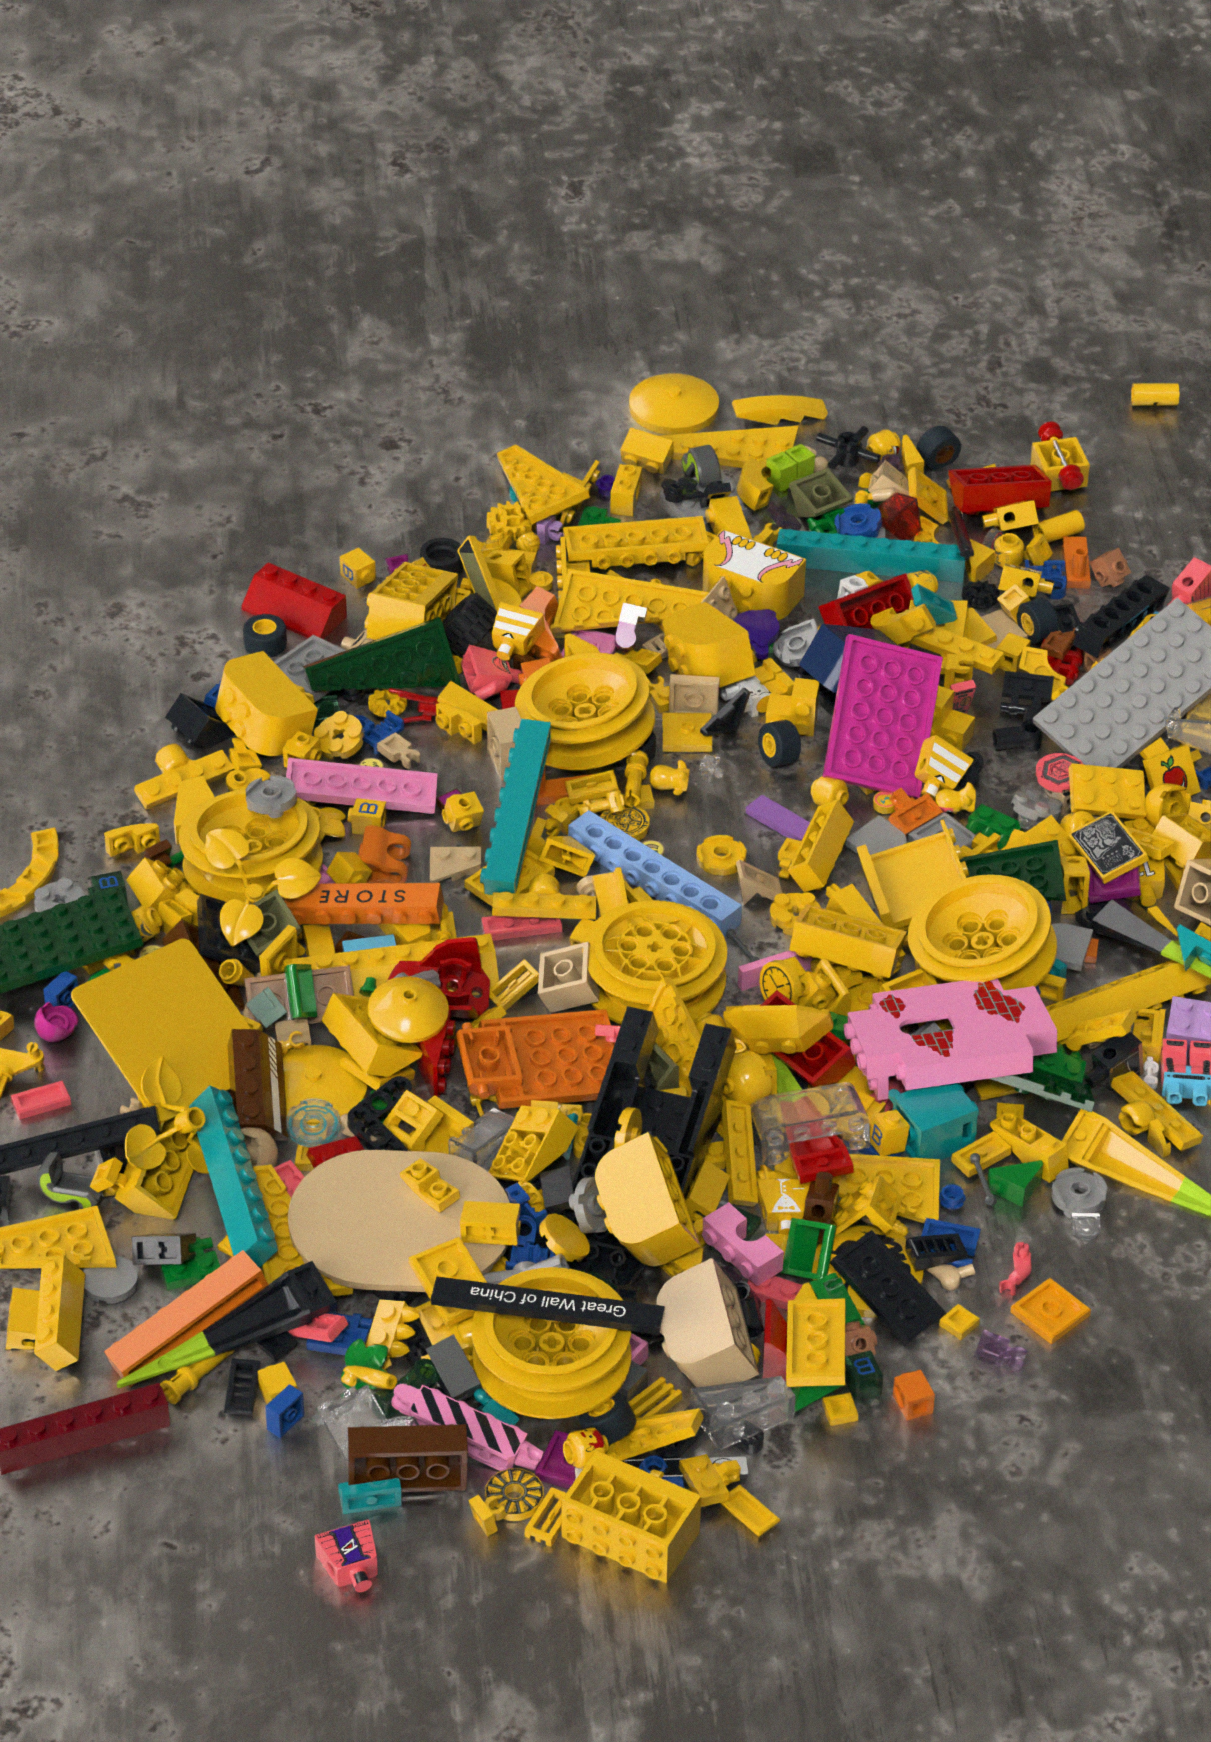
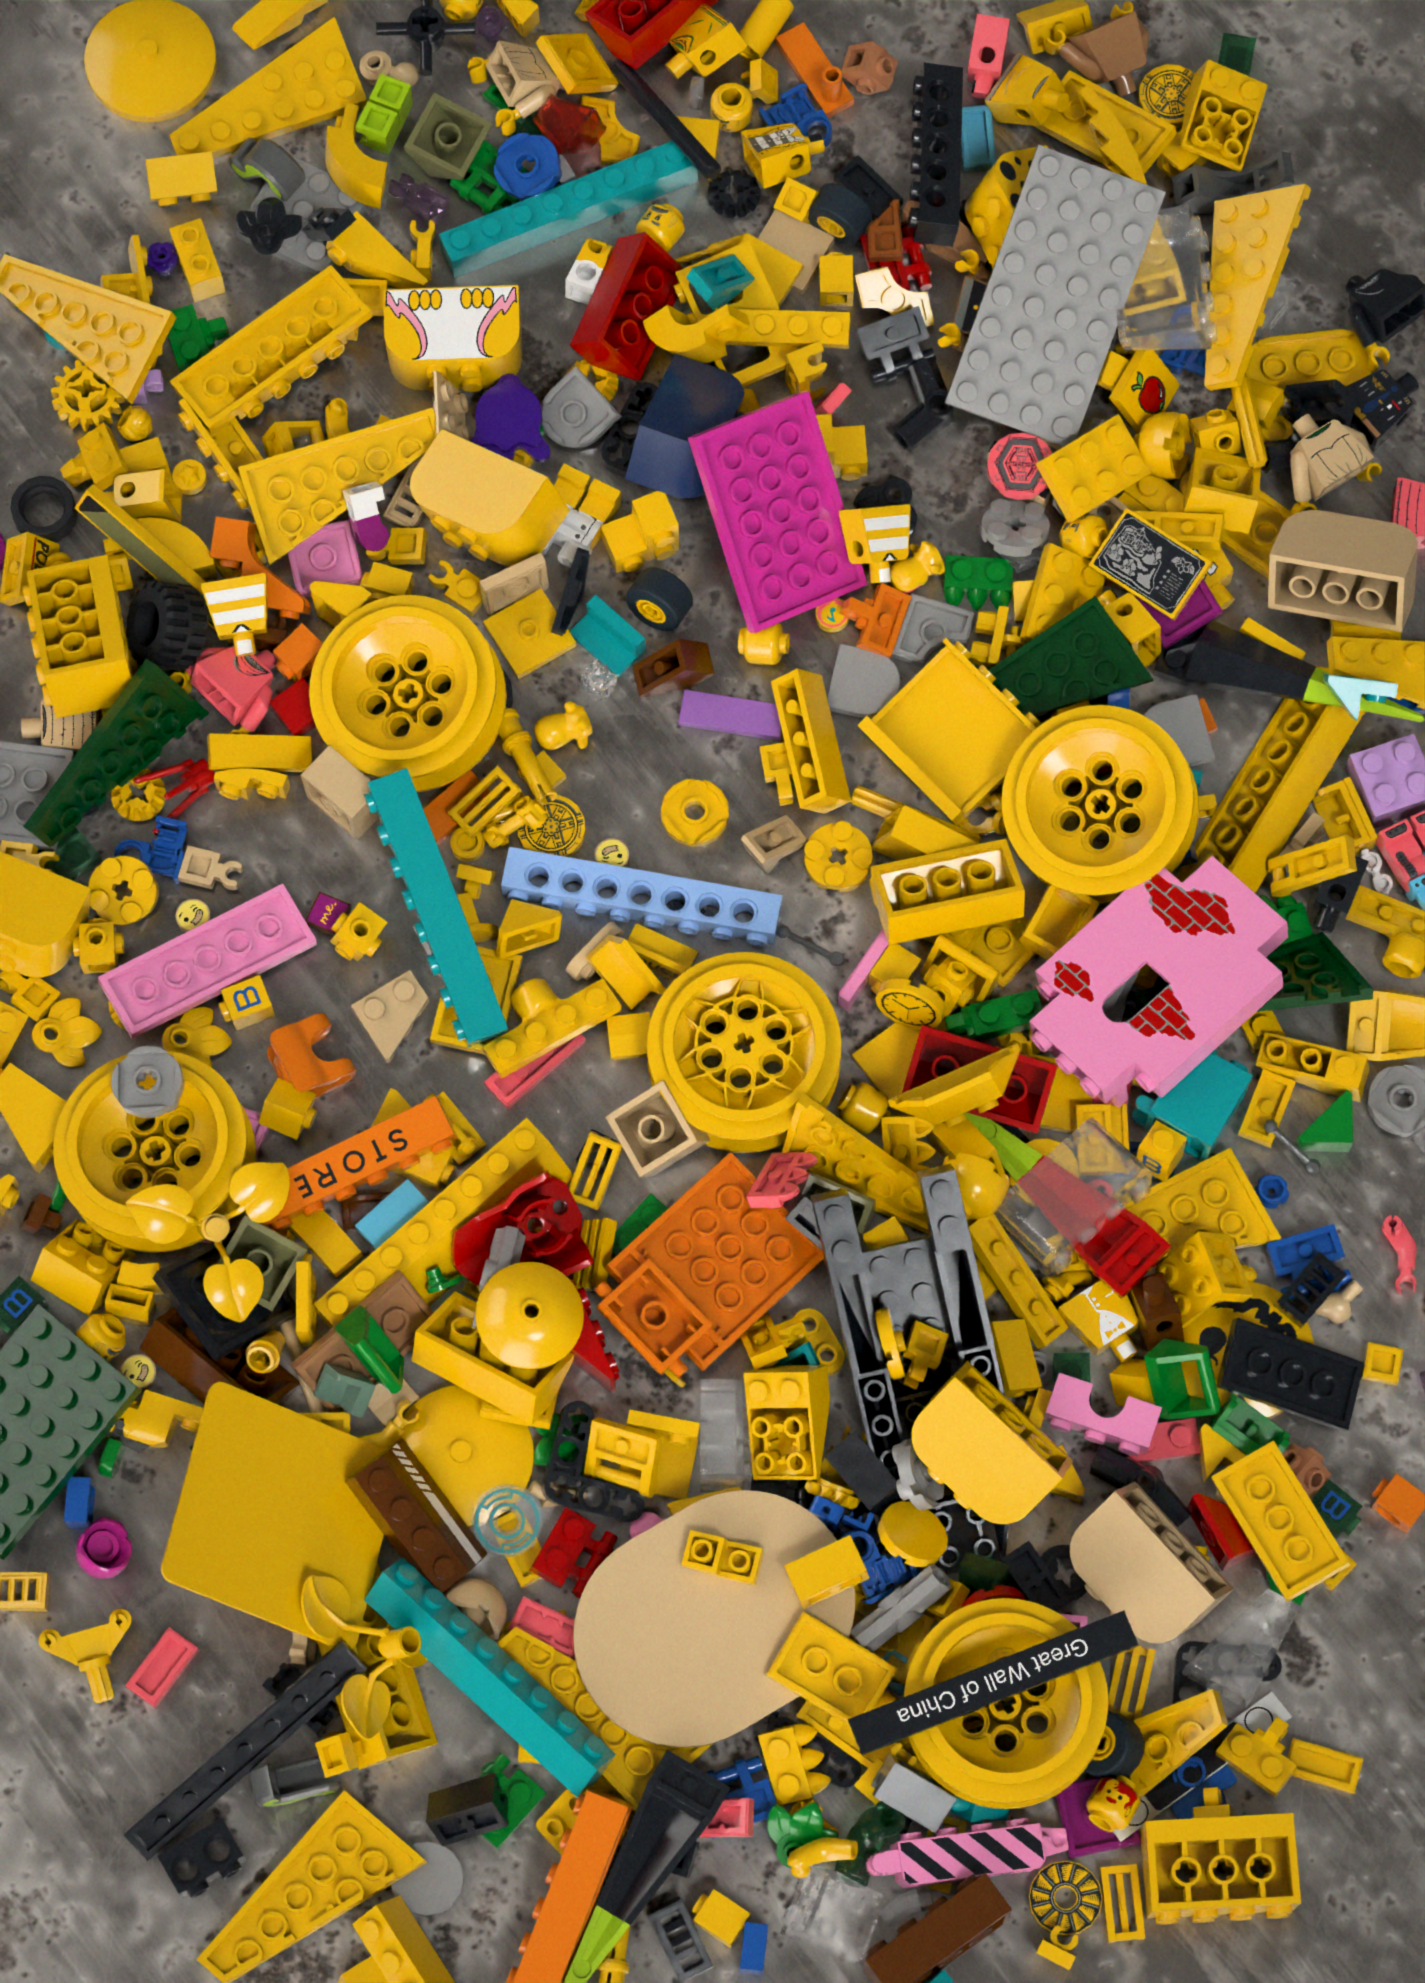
camera: 30 degrees left, 30 degrees up
none -> teal panel [570,594,646,677]
none -> reddish brown slope [632,638,715,697]

